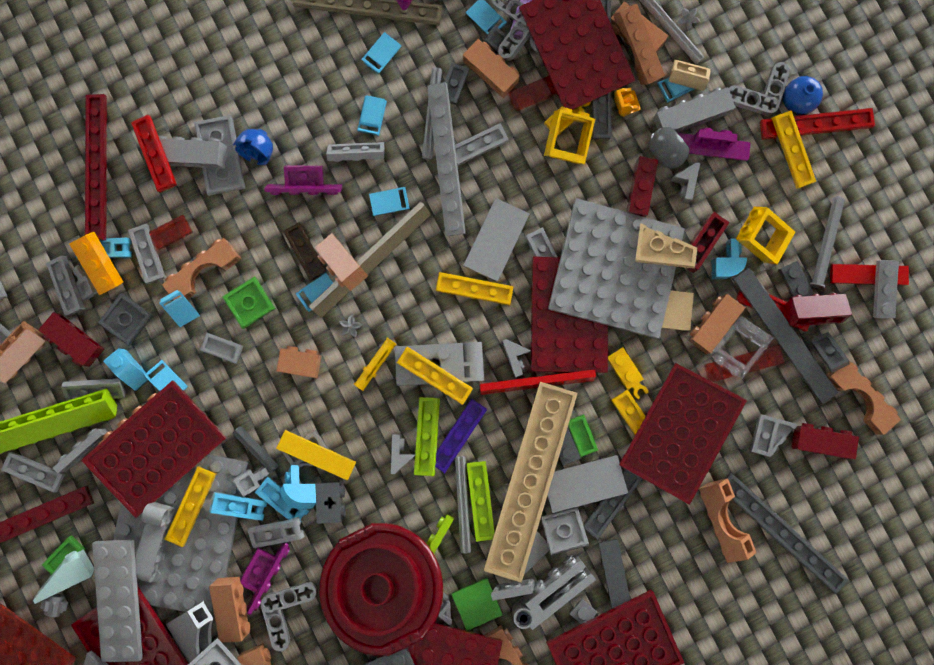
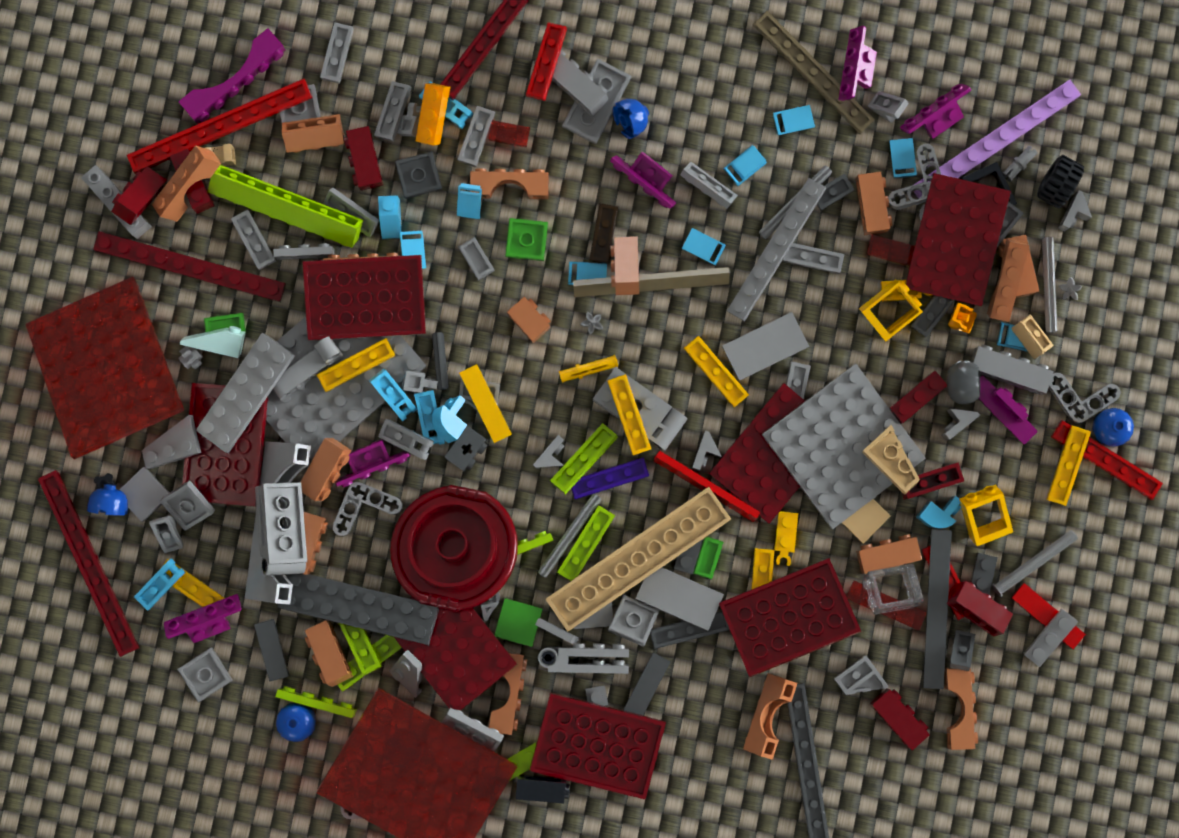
camera: 40 degrees right, 0 degrees up
dark grey tile [483,25,507,53] -> none

